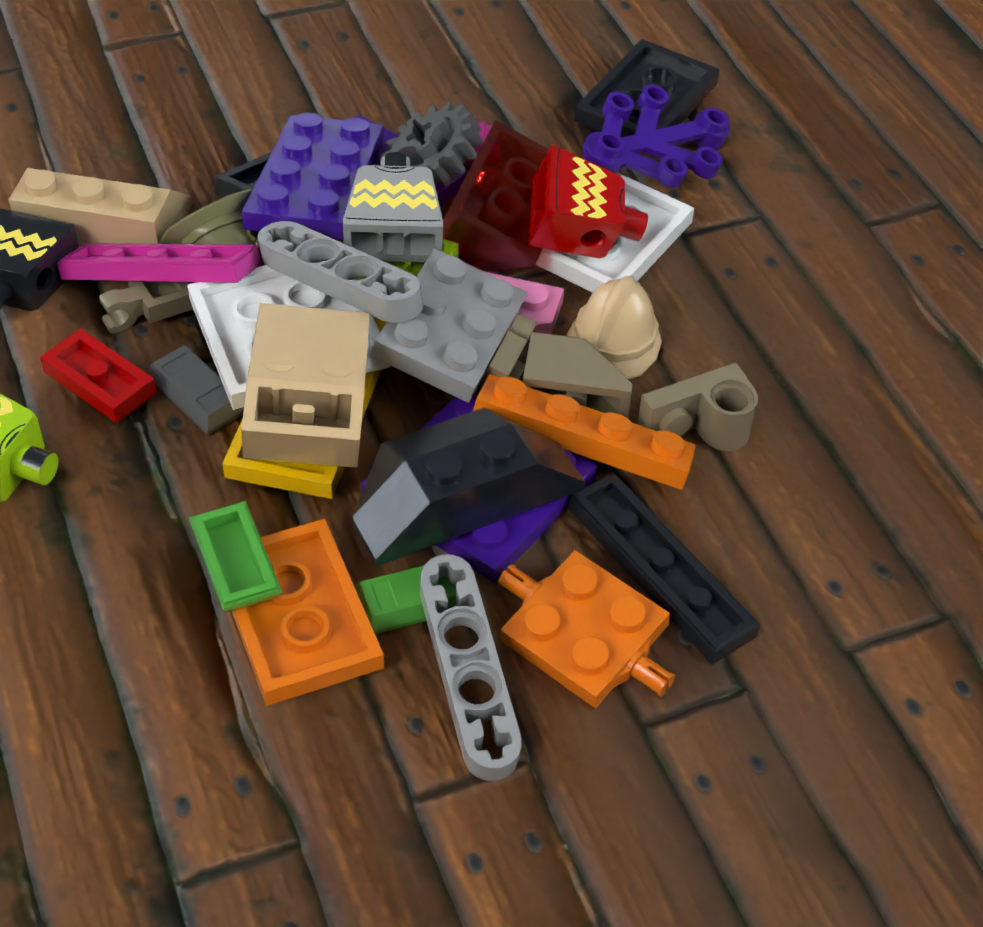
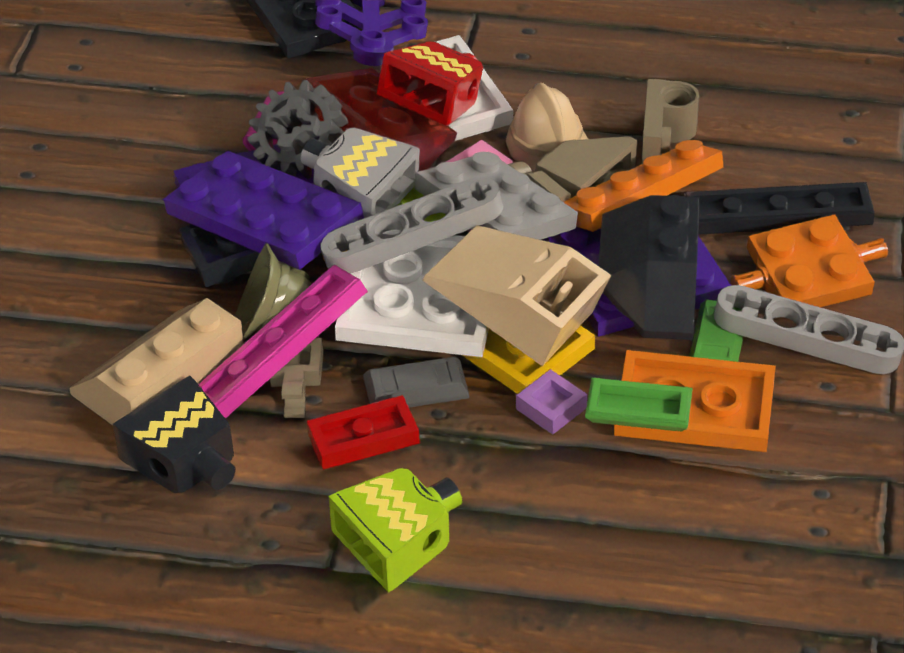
camera: 55 degrees left, 5 degrees down
none -> medium lavender plate [516,369,587,435]

